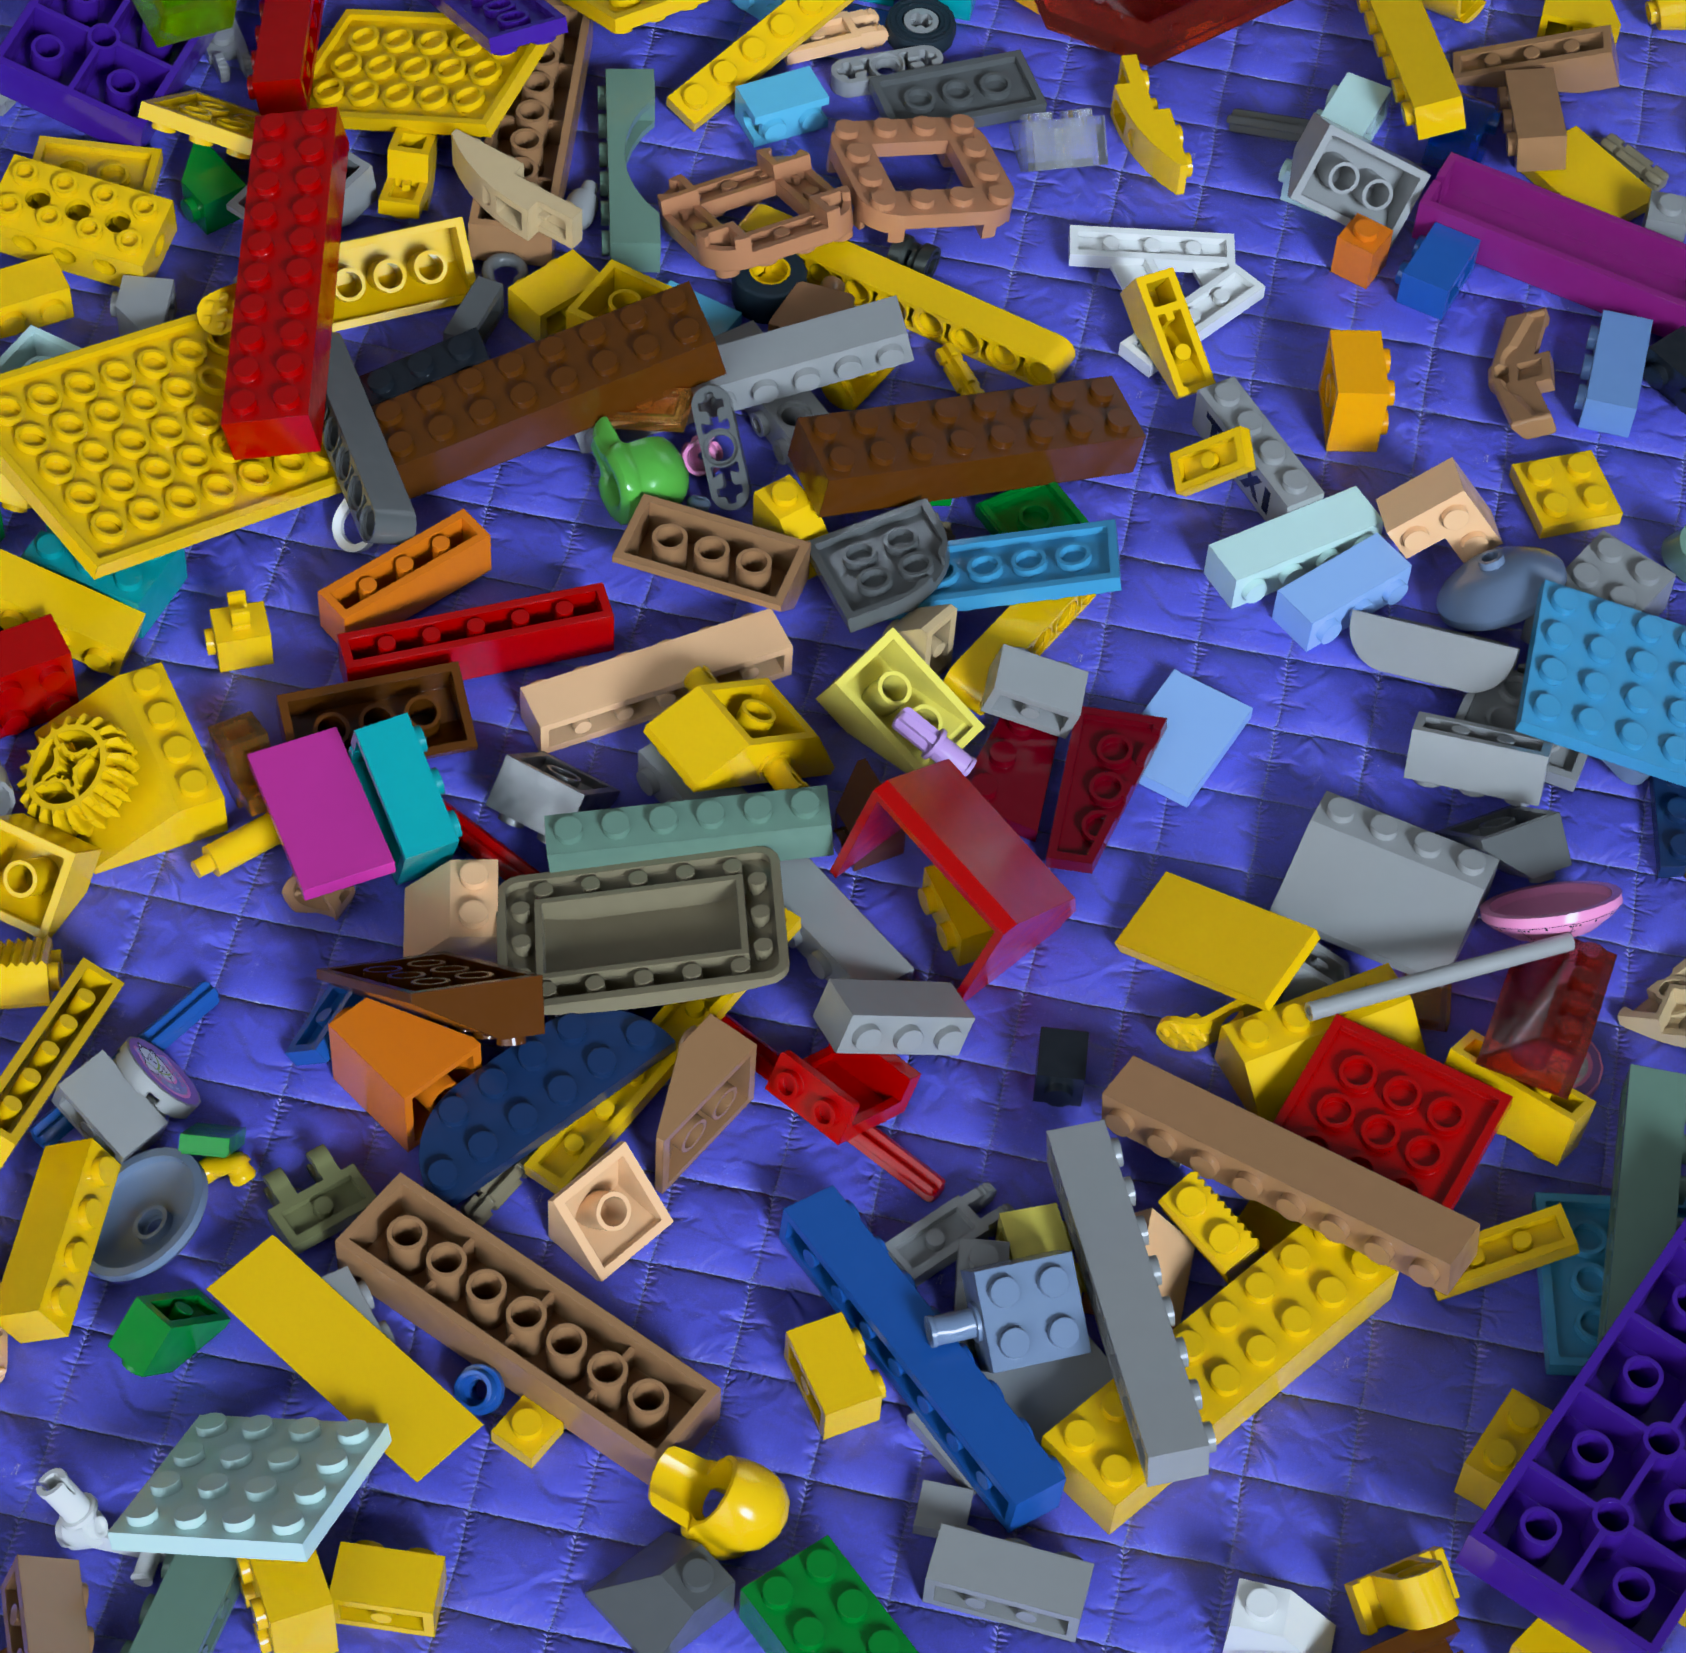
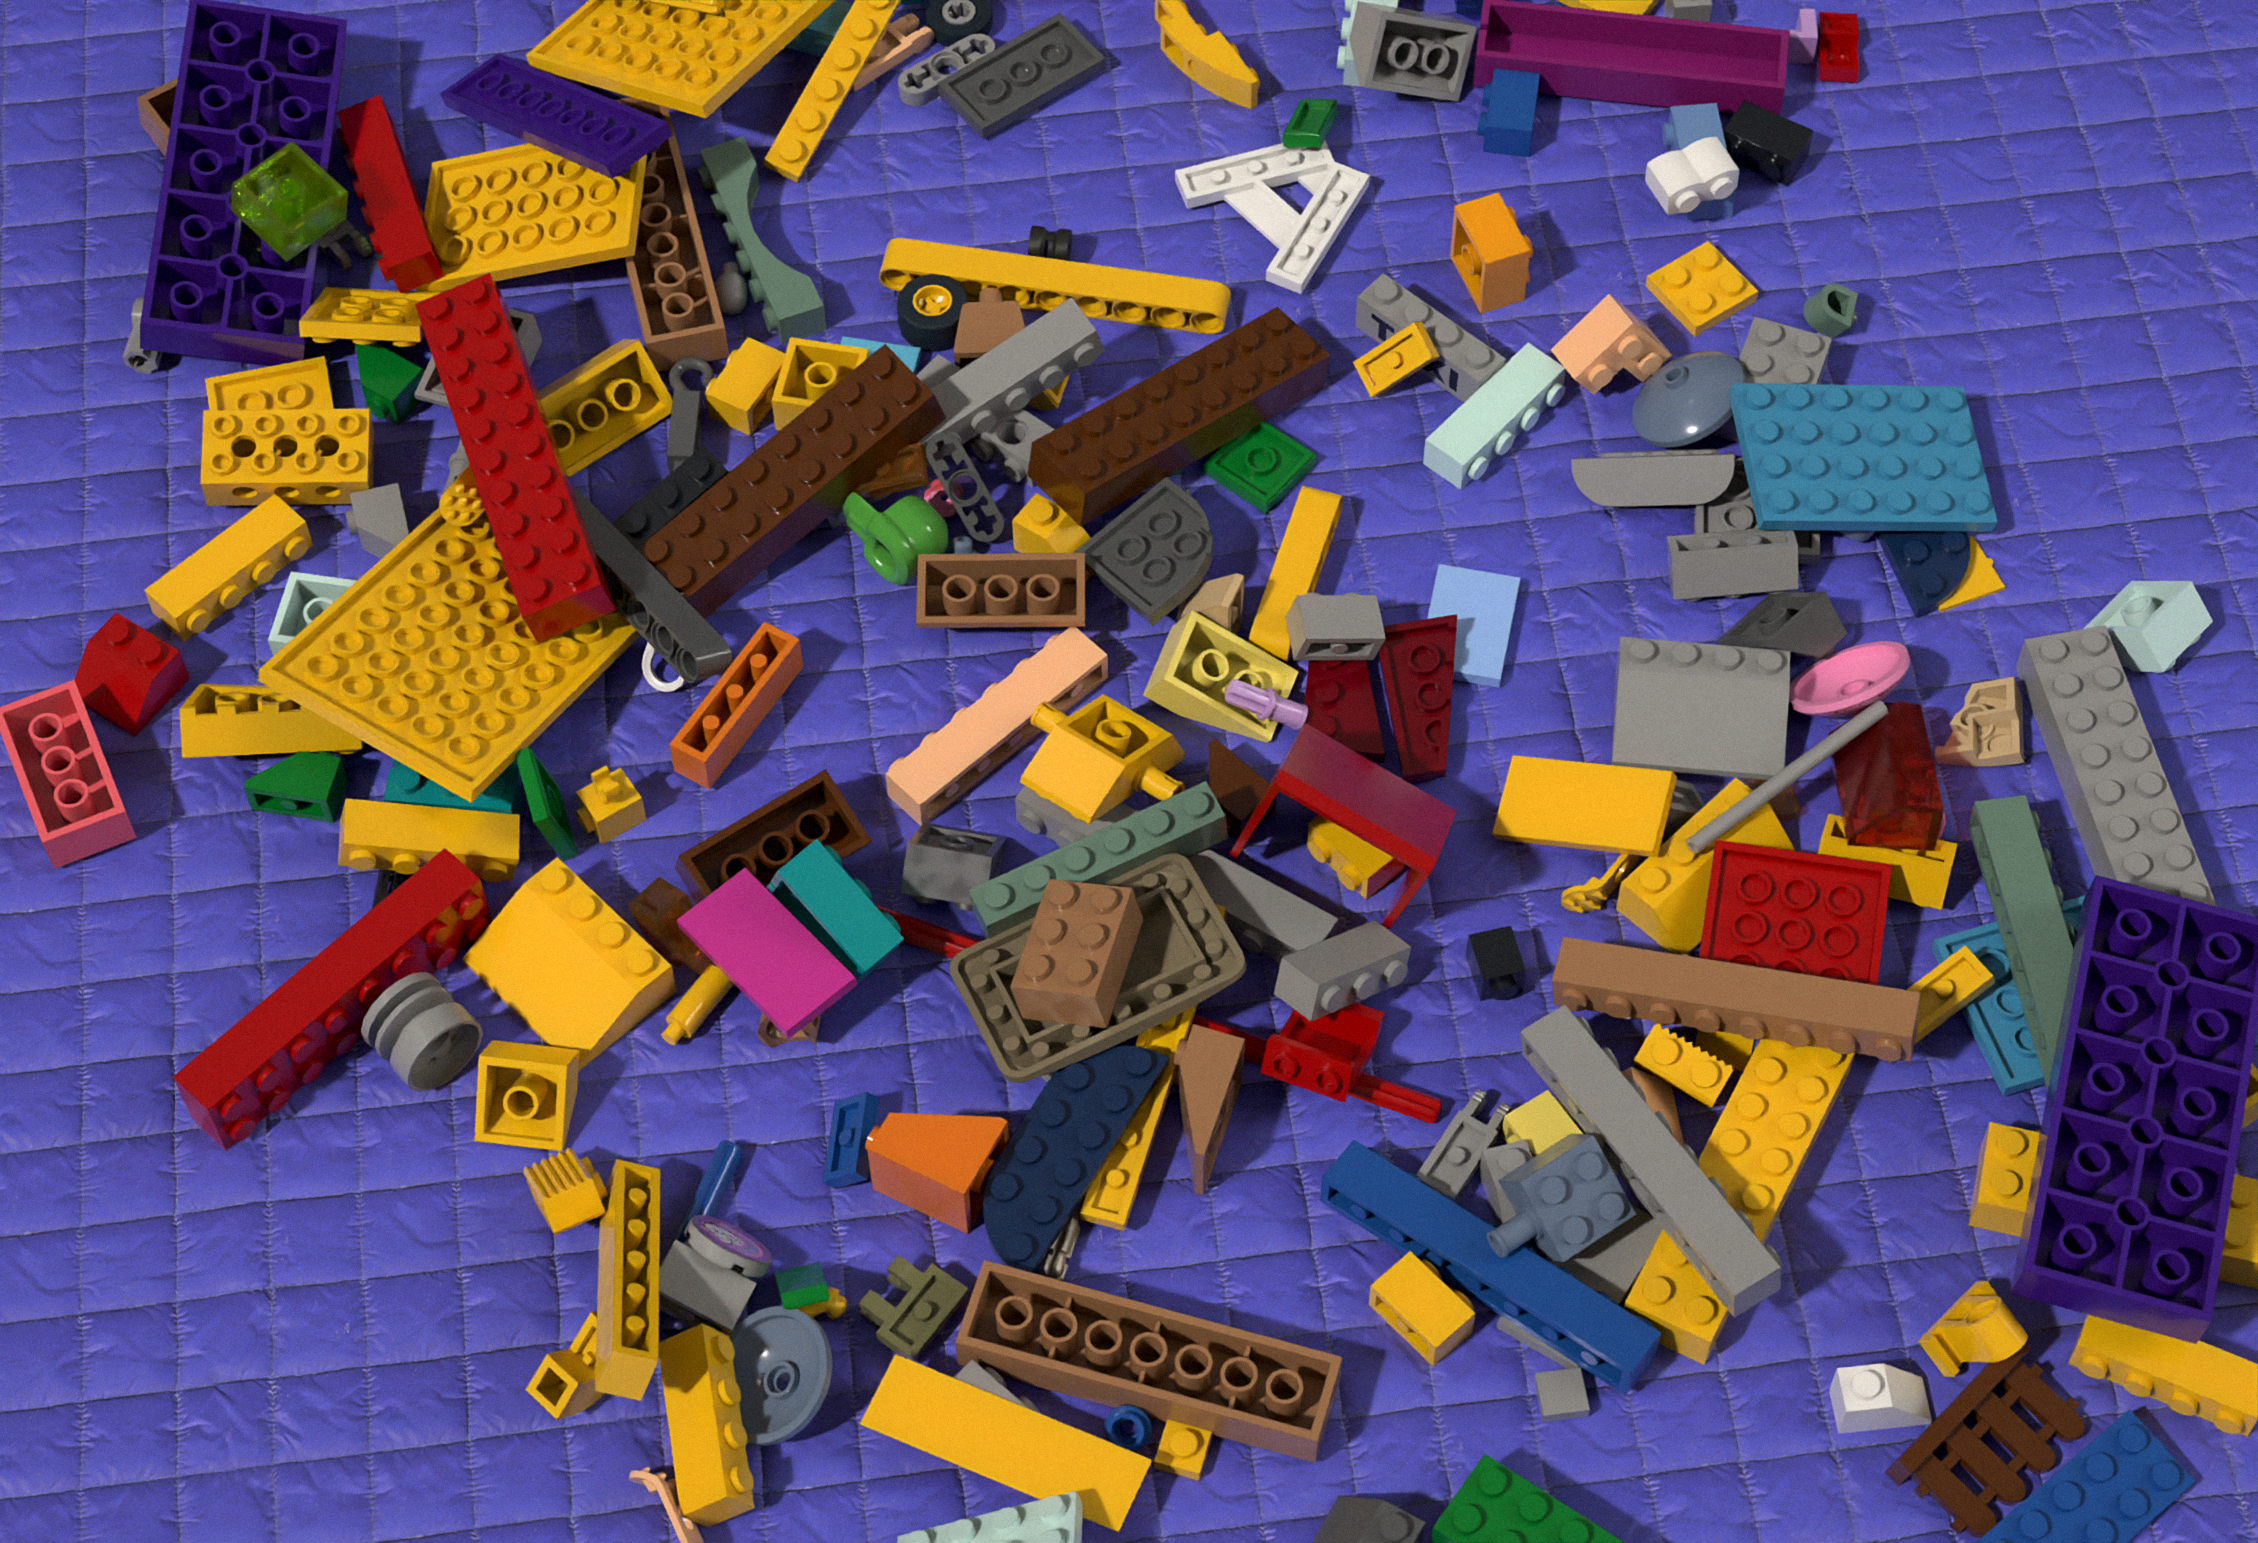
camera: 15 degrees left, 5 degrees up
yellow gear [16,713,141,837] -> none
green slope [108,1288,231,1377] -> none
reddish brown slope [316,951,545,1046] -> none
red brick [337,582,614,682] -> none
yellow brick [378,127,437,219] -> none
light nougat slope [403,859,499,964] -> none
tan slope [451,129,582,249] -> none
light nougat slope [548,1141,674,1282] -> none
yellow piece [648,1446,790,1561] -> none
nougat plate [657,147,854,279] -> none
medium azure brick [734,66,829,148] -> none
nougat plate [826,114,1015,243] -> none
dark azure plate [882,519,1122,622] -> none
light grey brick [922,1523,1094,1643] -> none
yellow axle [935,342,985,396] -> none
clear slope [1009,108,1108,172] -> none
yellow slope [1120,267,1216,399] -> none
dark grey axle [1226,109,1310,142] -> none
light blue brick [1272,533,1412,652] -> none
orange brick [1330,213,1394,289] -> none
medium nougat plate [1487,307,1556,439] -> none
none -> green tile [515,747,578,861]
none -> medium nougat brick [1010,879,1143,1028]
none -> green tile [1282,99,1339,147]
none -> white brick [1645,137,1740,215]

